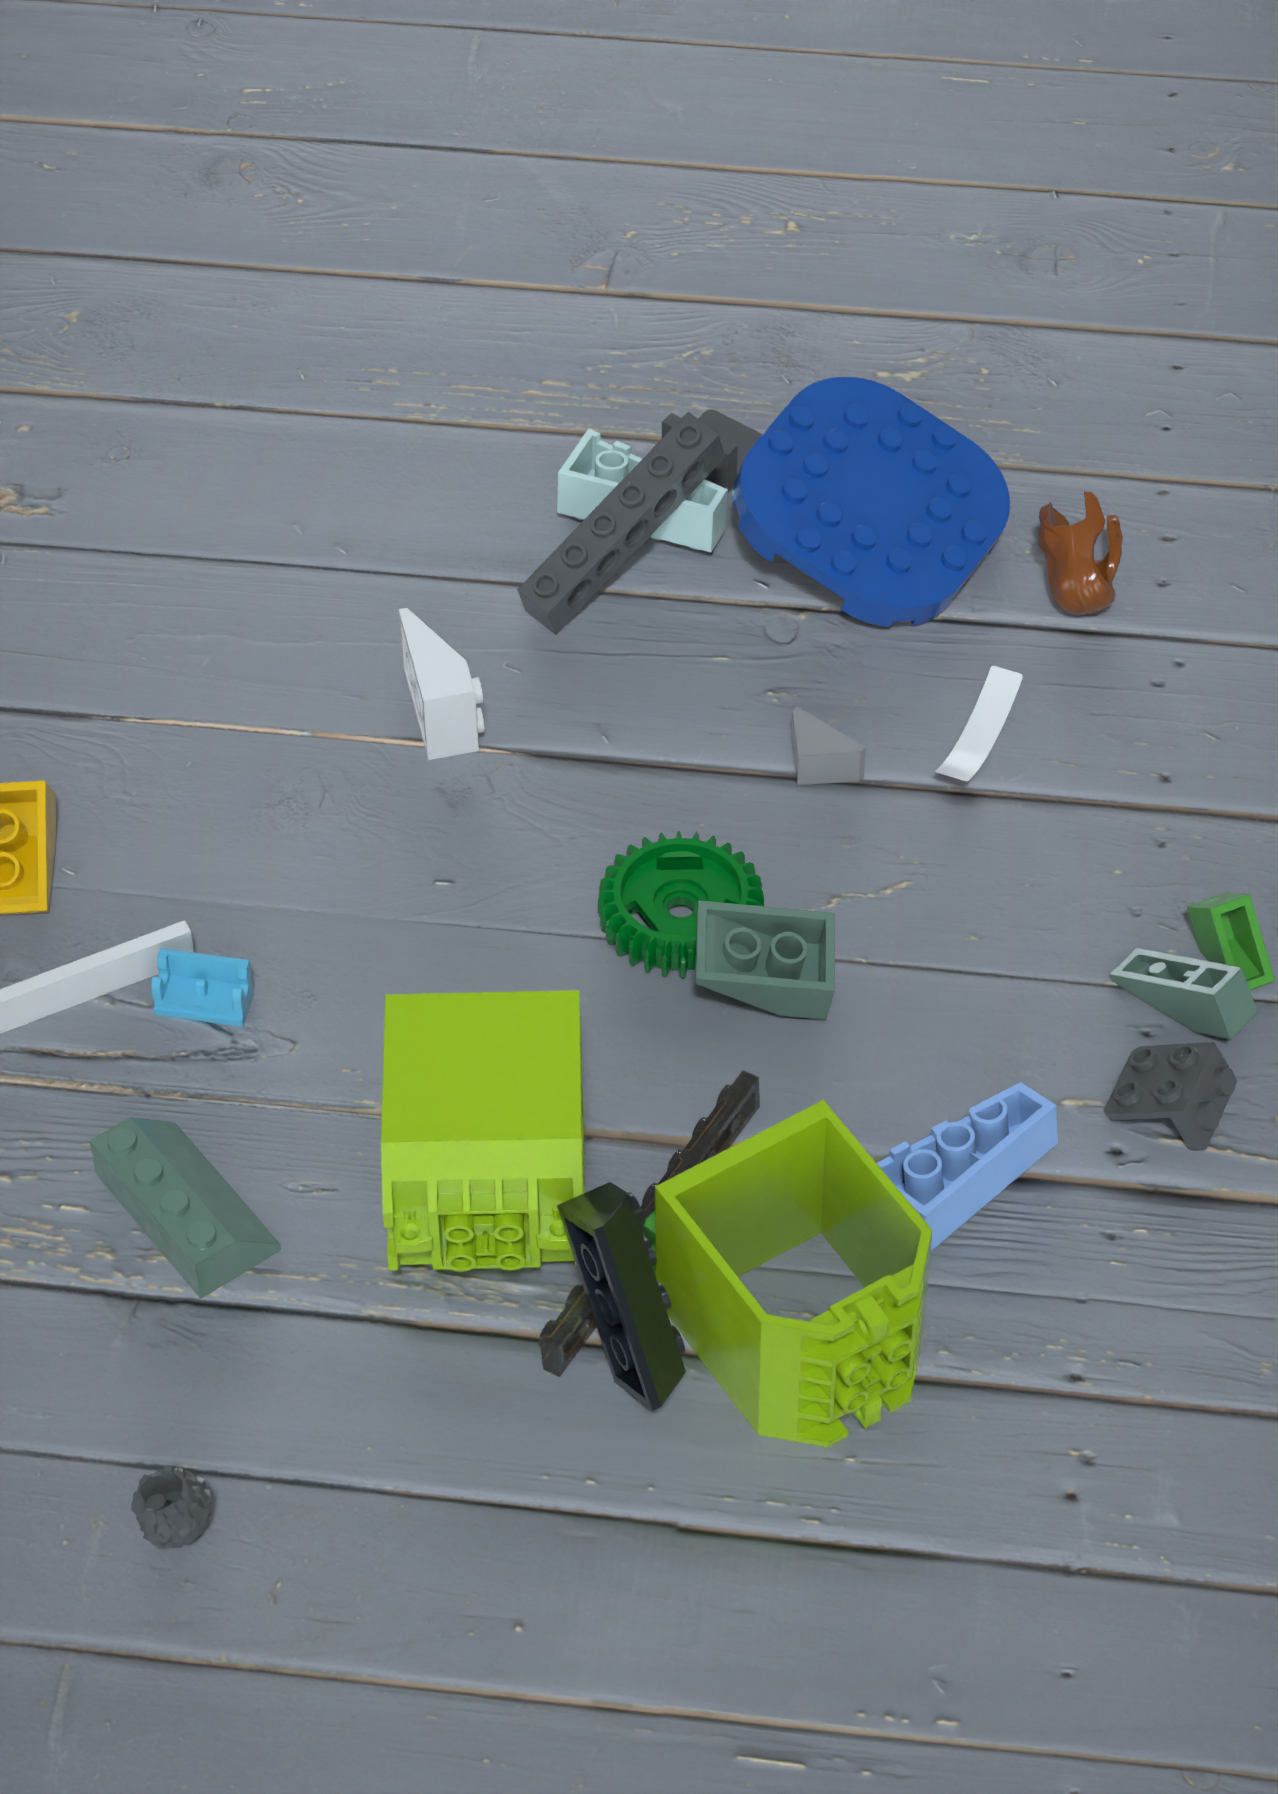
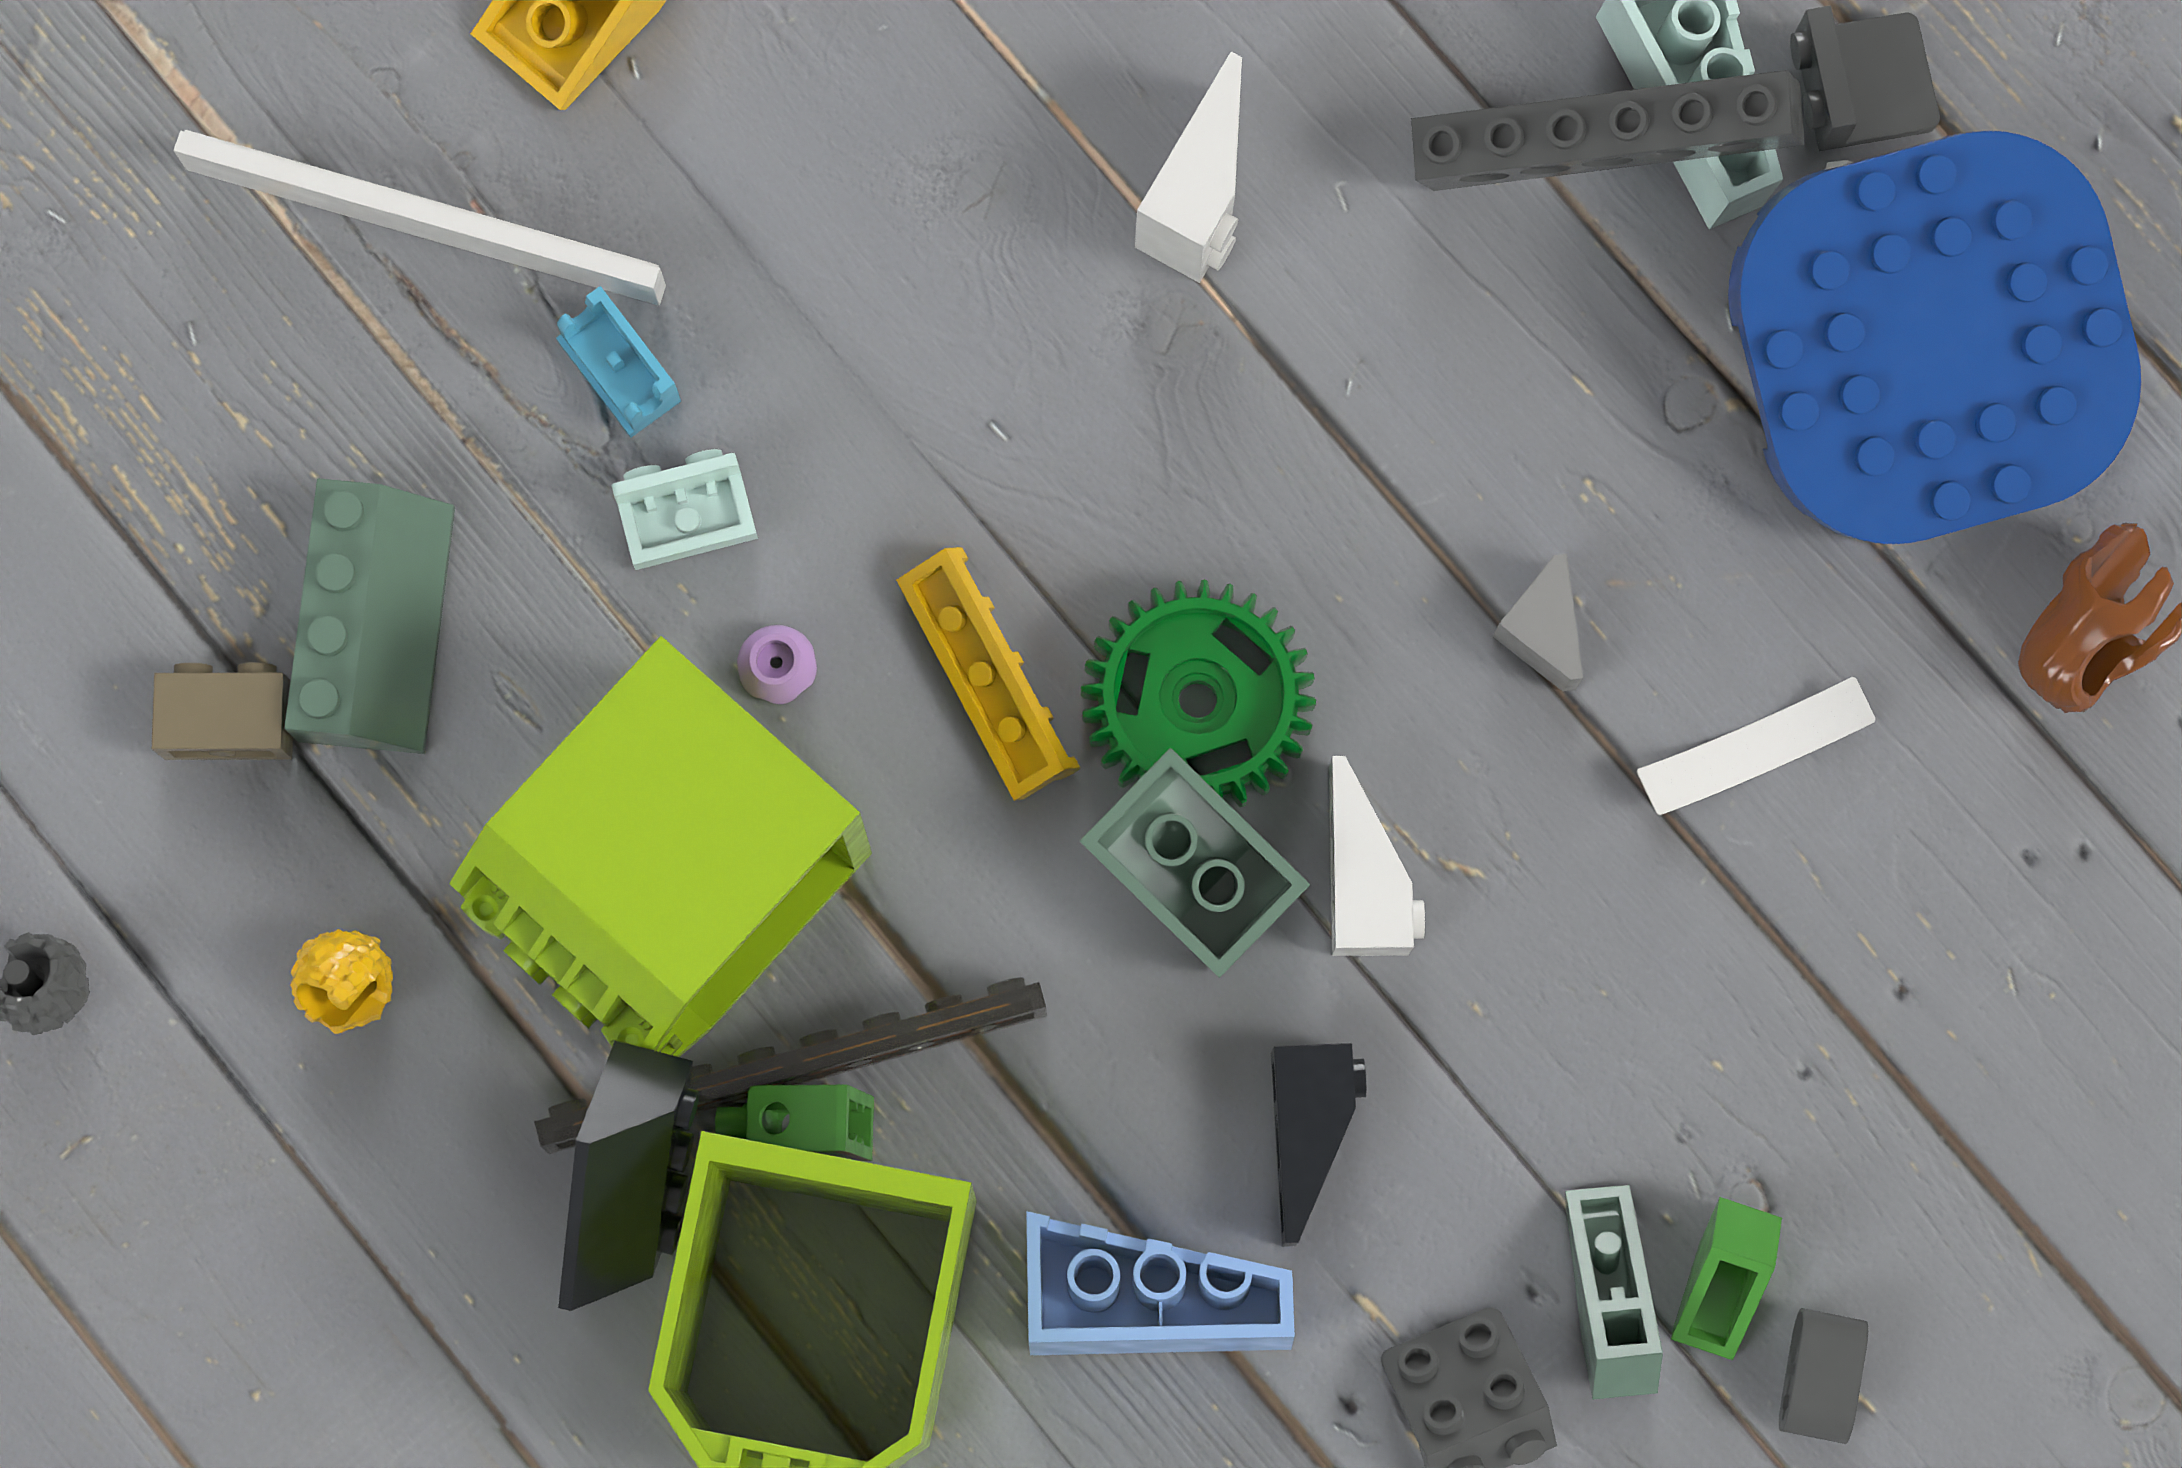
camera: 40 degrees right, 30 degrees up
none -> dark tan brick [151,663,293,760]
none -> yellow piece [290,929,393,1034]
none -> light aqua bracket [611,449,758,570]
none -> yellow hinge [896,547,1081,801]
none -> black slope [1271,1043,1367,1247]
none -> white slope [1328,756,1425,956]

